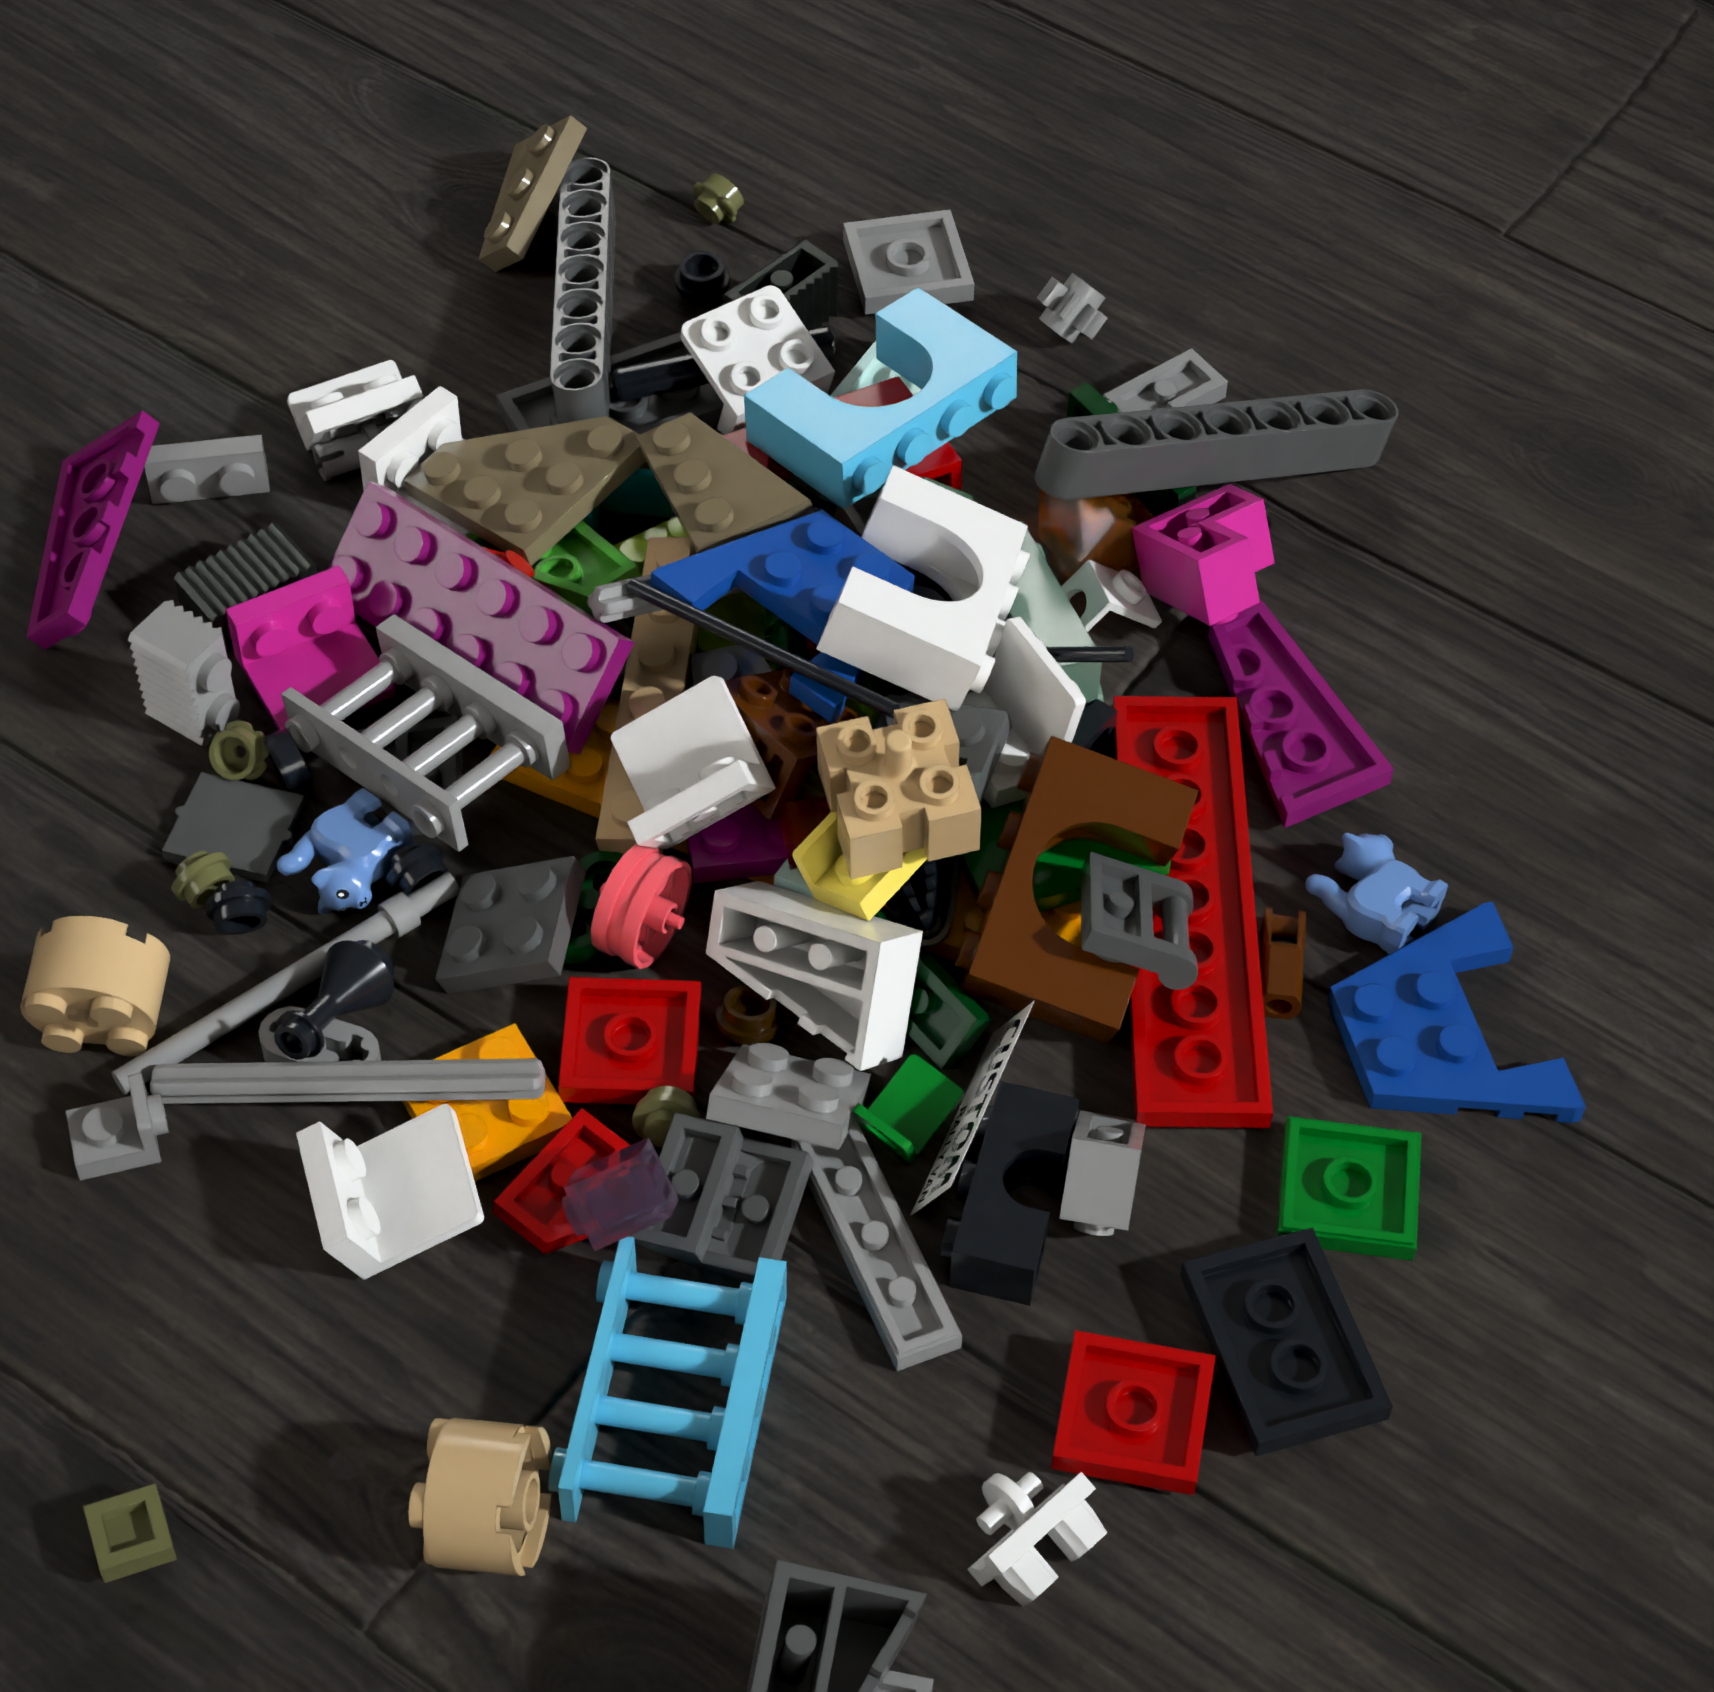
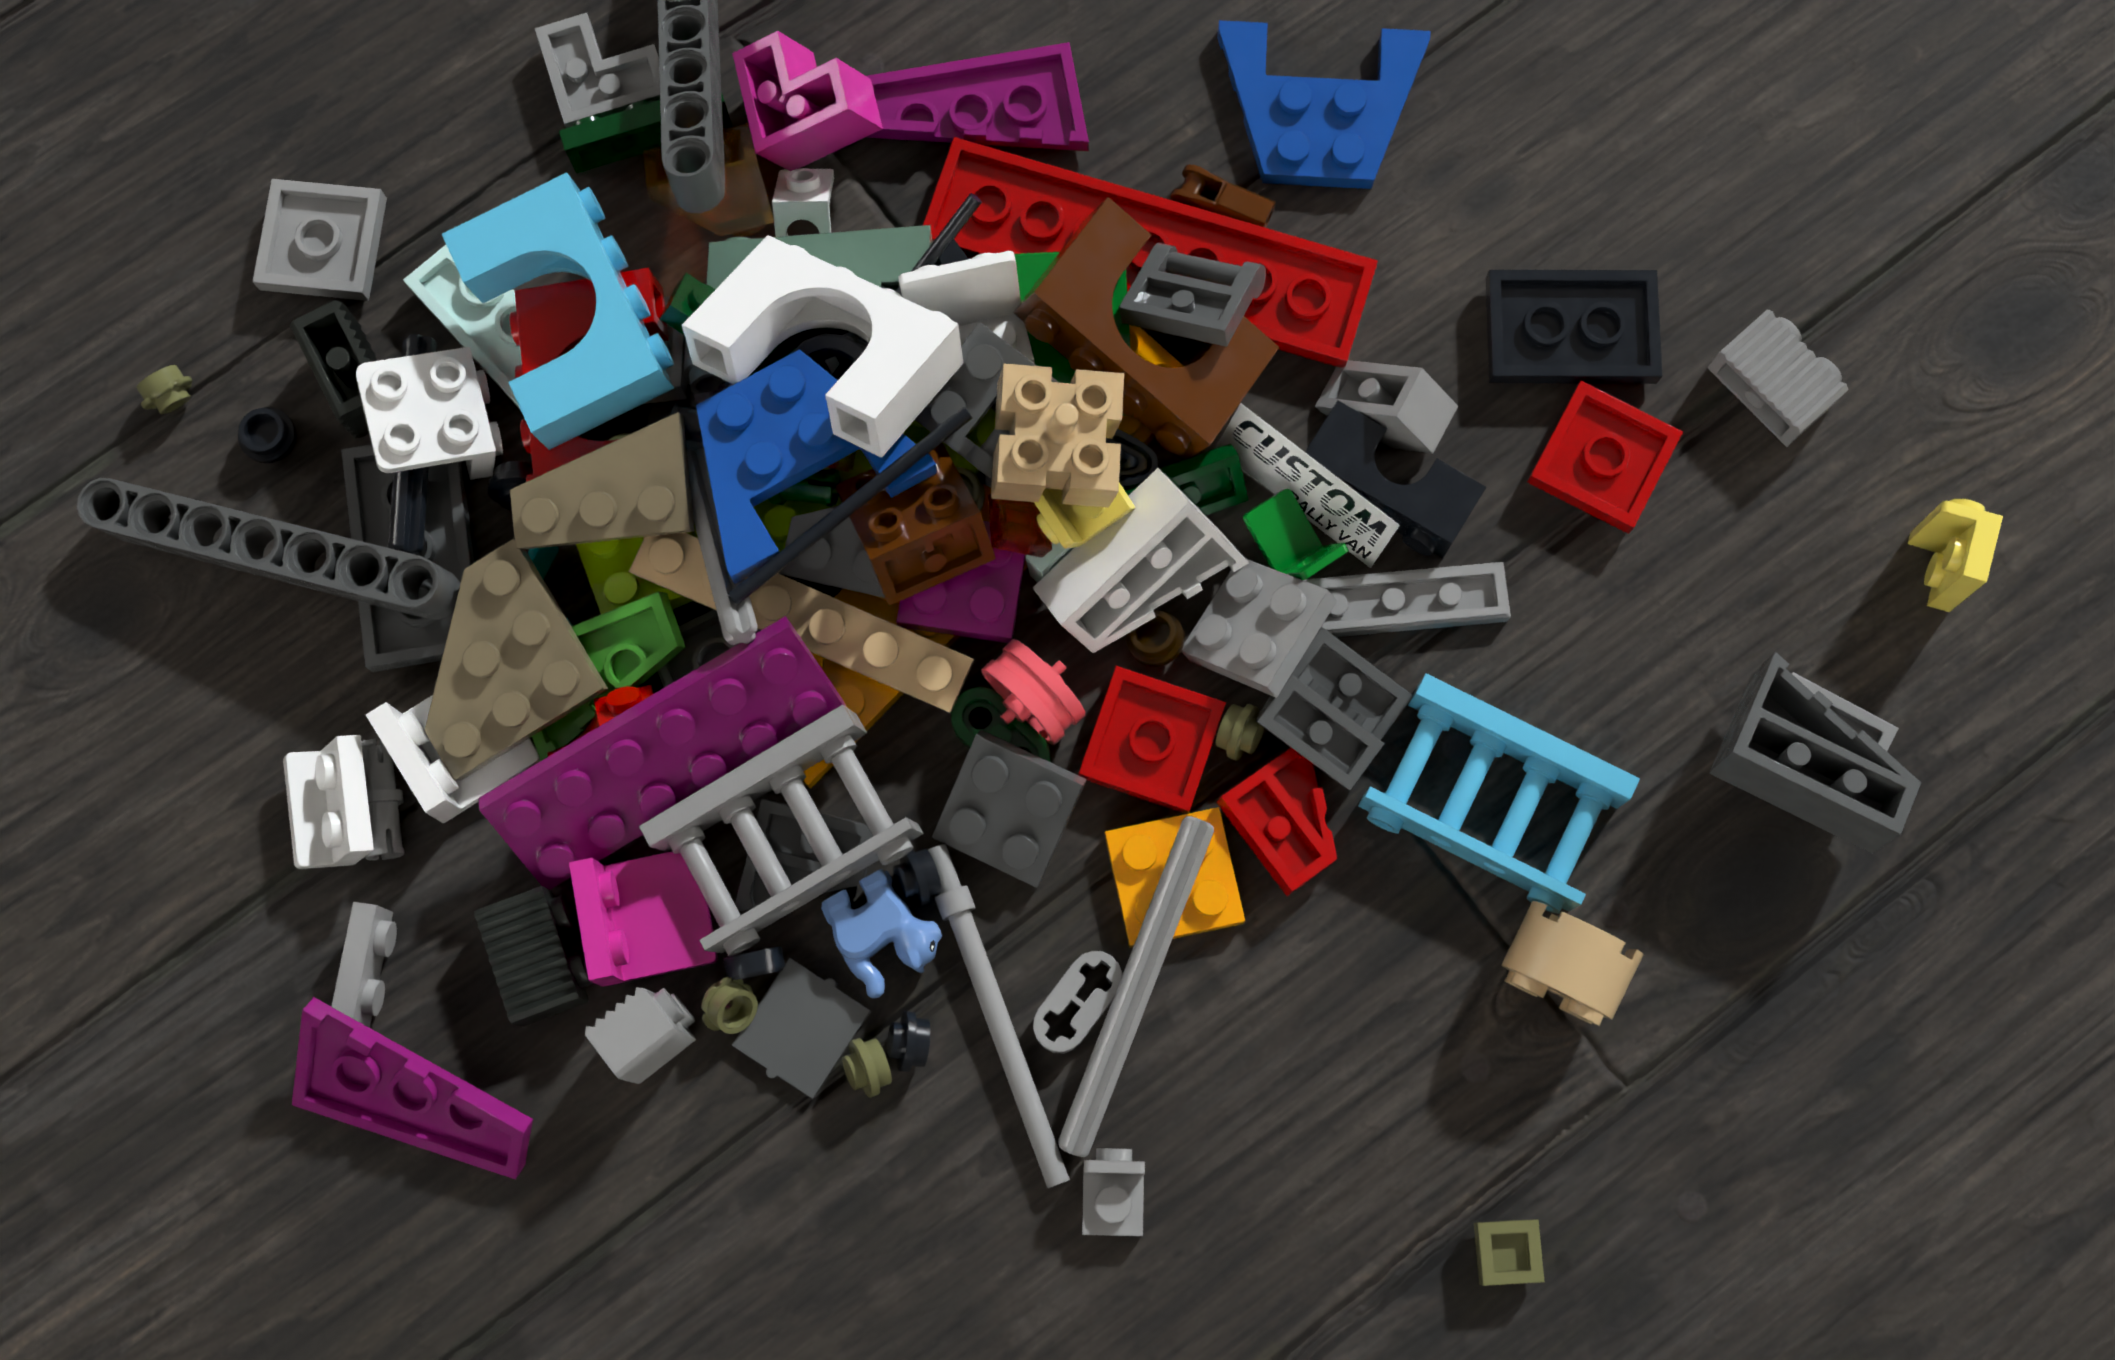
camera: 70 degrees left, 25 degrees up
tan brick [20,916,170,1057] -> none
black piece [274,940,394,1060] -> none
white bracket [296,1104,484,1280] -> none
dark tan wing [478,115,587,272] -> none
clear purple brick [562,1138,679,1251] -> none
white bracket [611,676,776,849] -> none
white hips [967,1472,1107,1606] -> none
light grey gear [1037,273,1108,343] -> none
green tile [1276,1116,1422,1261] -> none
medium blue animal [1305,833,1448,955] -> none
none -> light grey brick [1707,310,1848,447]

